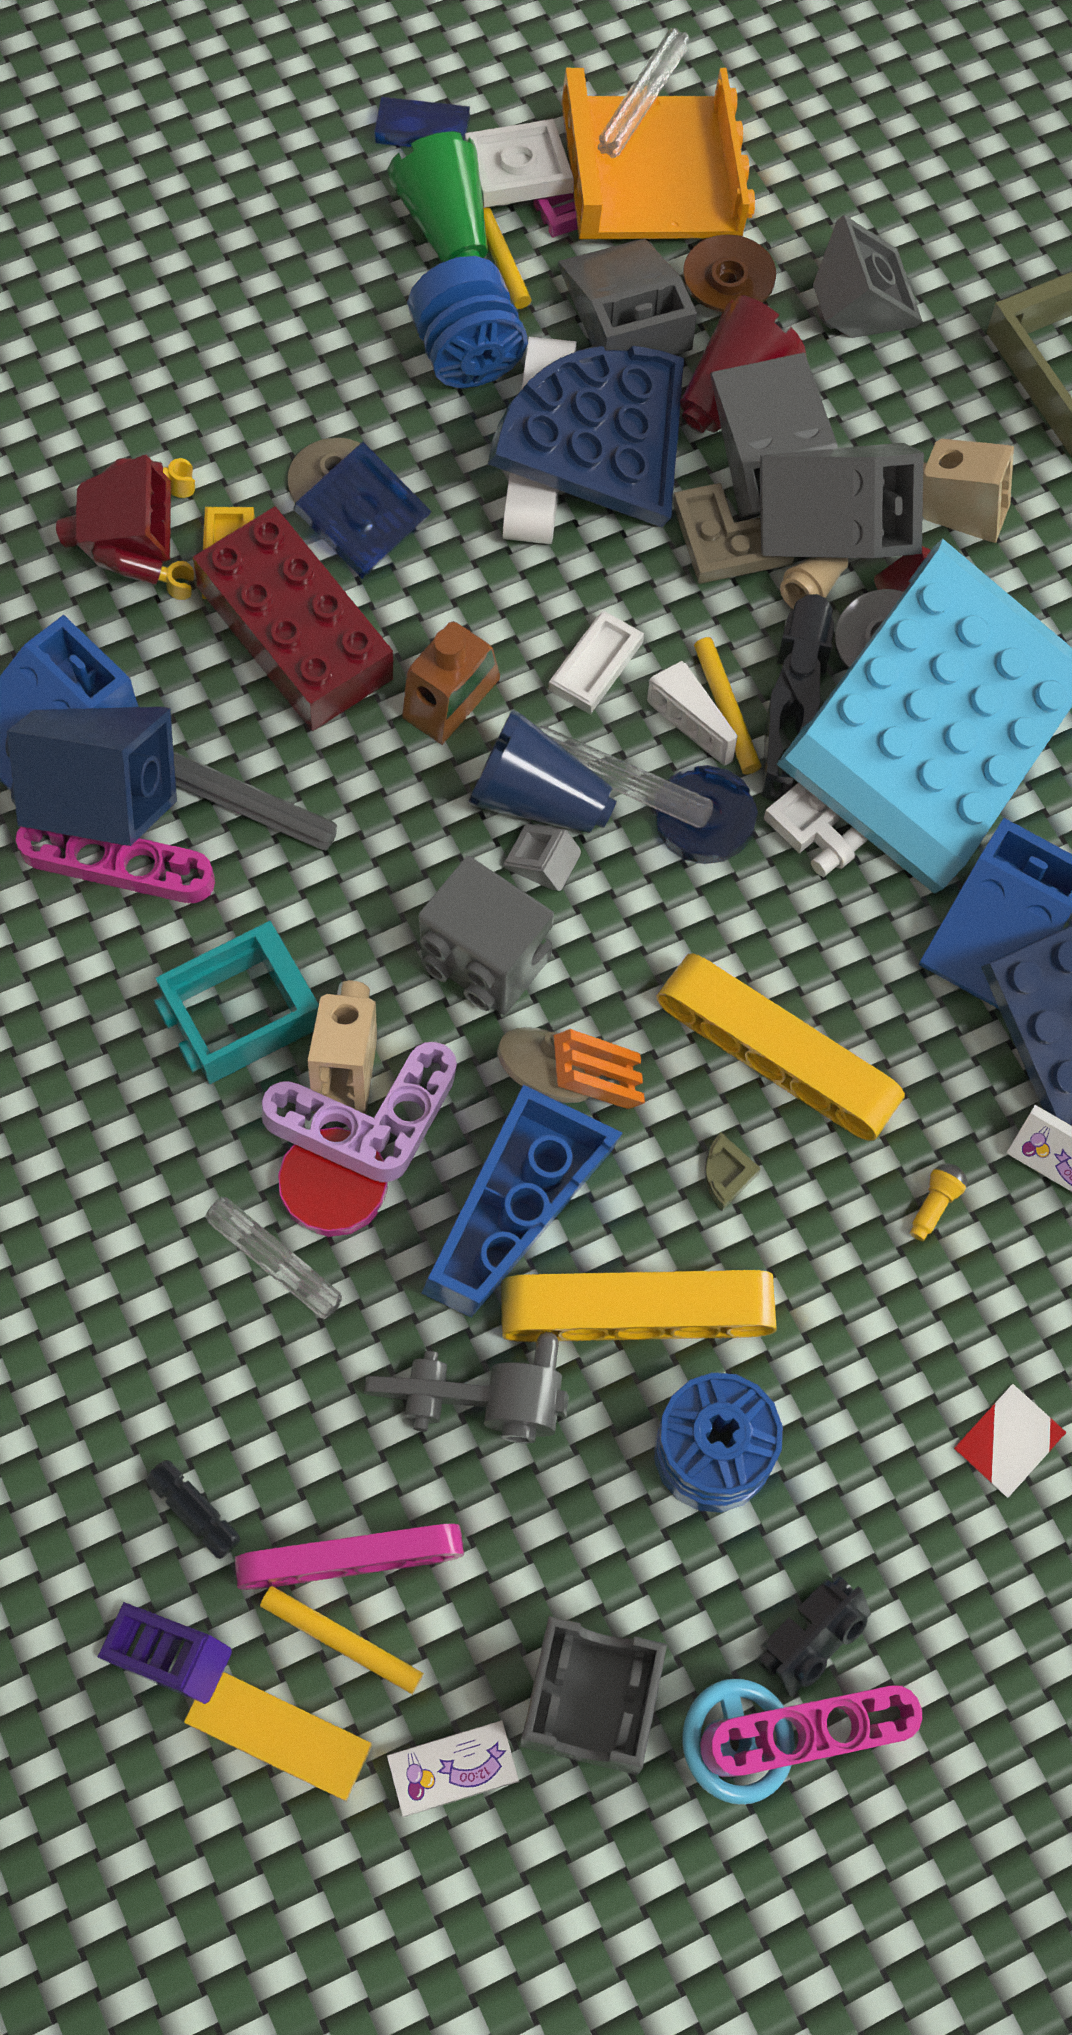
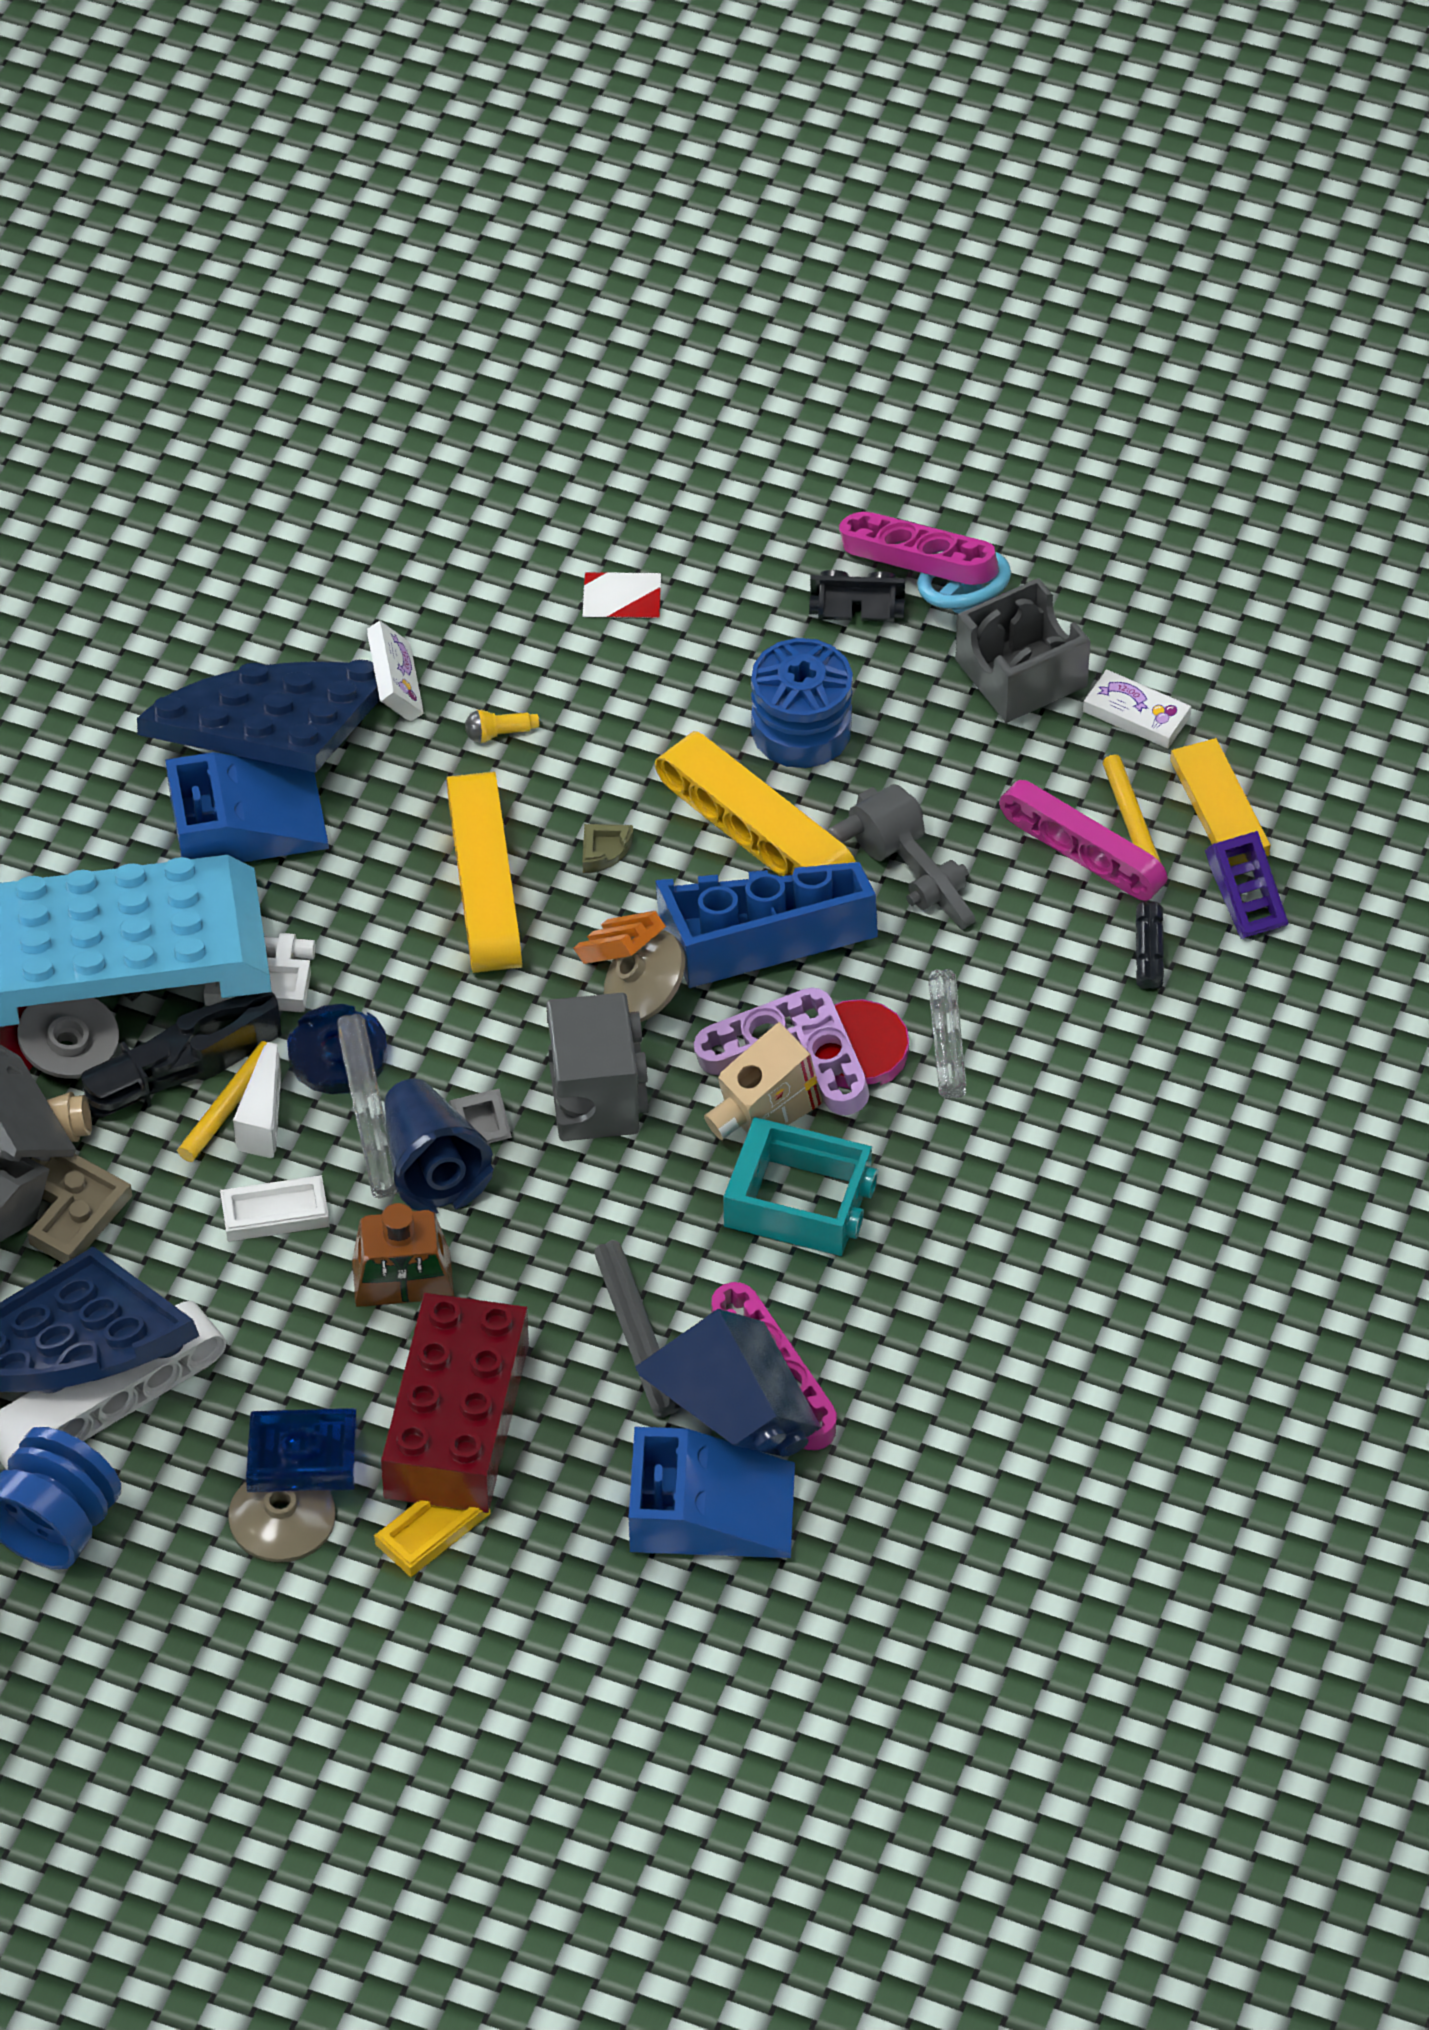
camera: 130 degrees left, 15 degrees down
dark red torso [56,454,195,600] -> none

